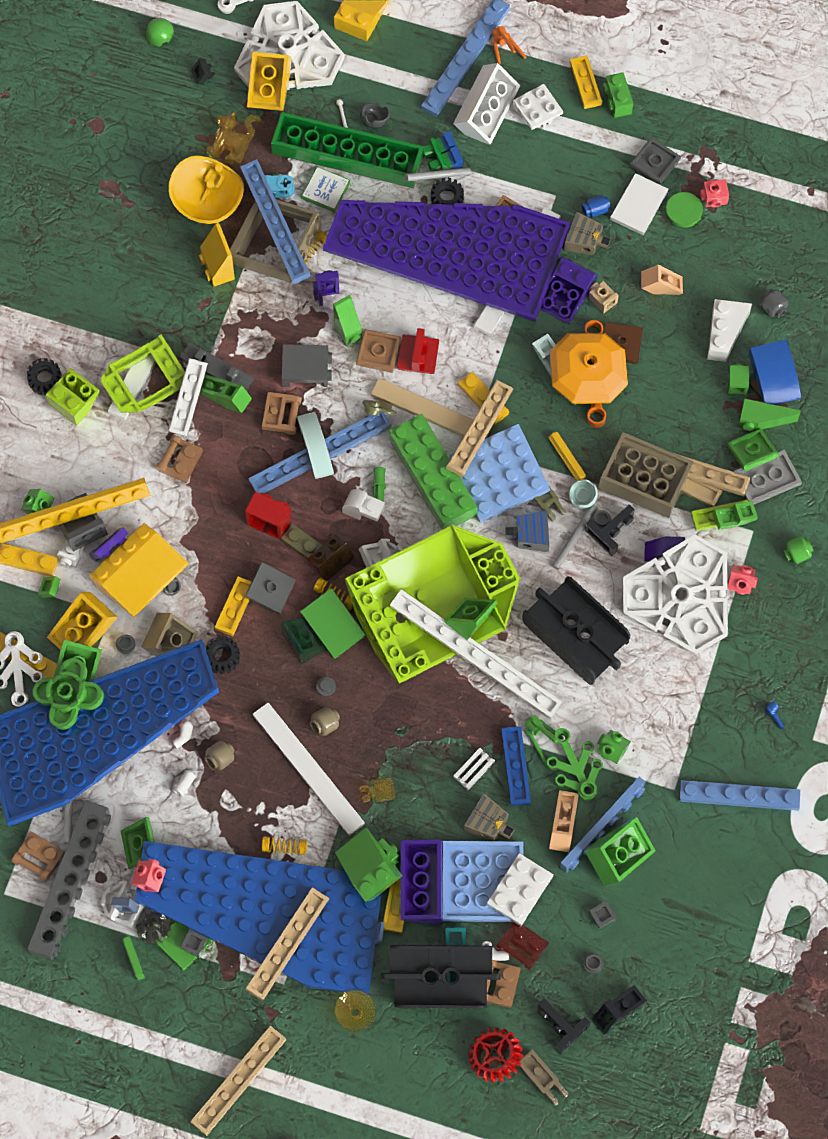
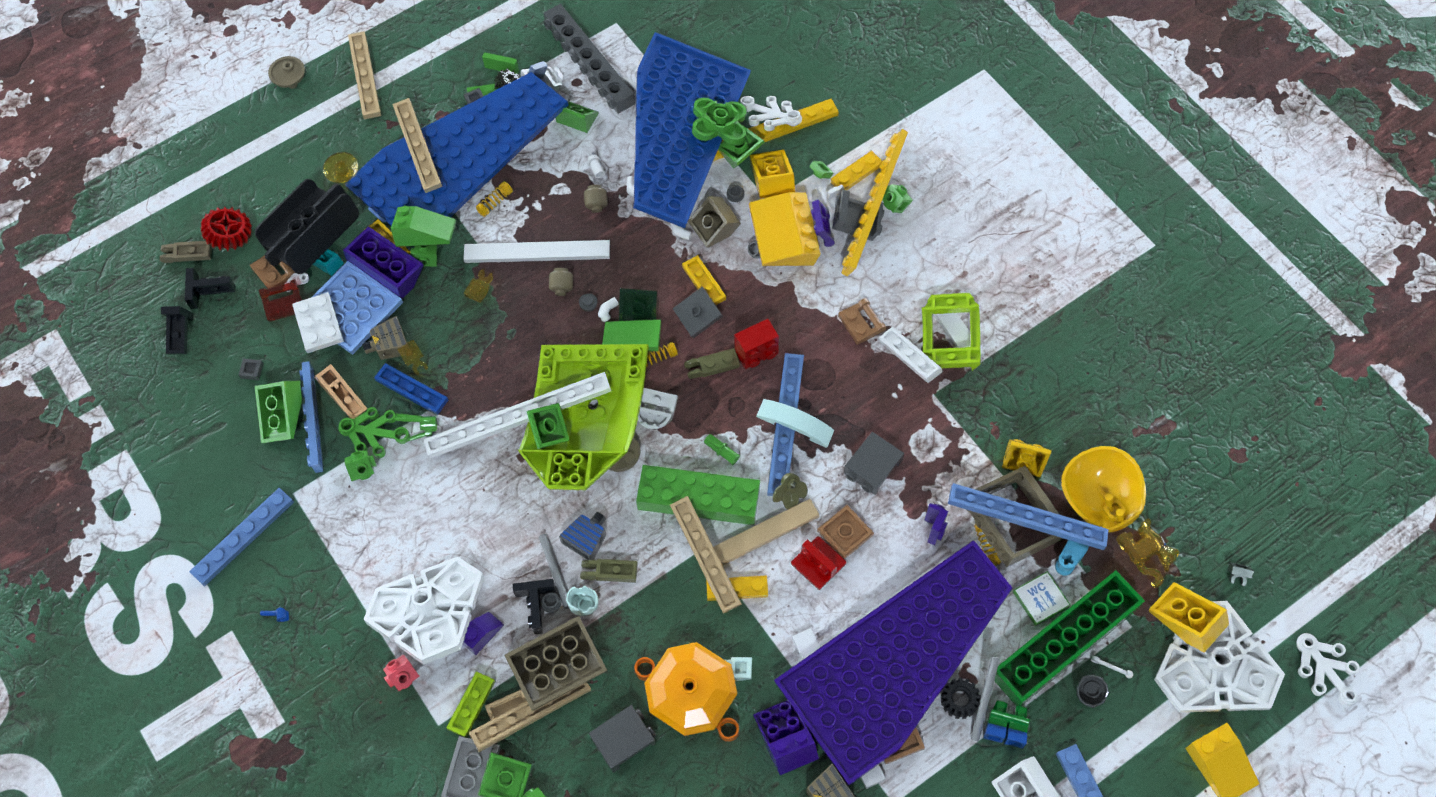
camera: 130 degrees right, 5 degrees down
medium nougat plate [11,832,65,882] -> none
black tyre [27,358,62,395] -> none
lime slope [46,368,100,426] -> none
coral brick [131,859,166,892] -> none
bright green hair [145,18,174,47] -> none
dark grey hinge [180,342,254,391] -> none
bright green slope [199,374,252,413] -> none
black tyre [206,636,240,674] -> none
medium nougat plate [262,392,302,435] -> none
dark brown bracket [308,535,354,581] -> none
slope [333,295,362,345] -> none
white brick [342,489,385,521] -> none
light blue plate [449,424,550,523] -> none
white tile [453,748,495,790] -> none
black piece [522,576,631,685] -> none
yellow axle [549,432,586,481] -> none
dark grey plate [583,953,604,974] -> none
tan brick [589,281,619,314] -> none
reddish brown plate [604,322,643,364] -> none
bright green slope [713,501,758,530] -> none
bright green head [783,535,814,564] -> none
none -> clear yellow plate [396,339,428,375]
none -> dark grey panel [589,705,656,773]
none -> white arm [598,297,619,322]

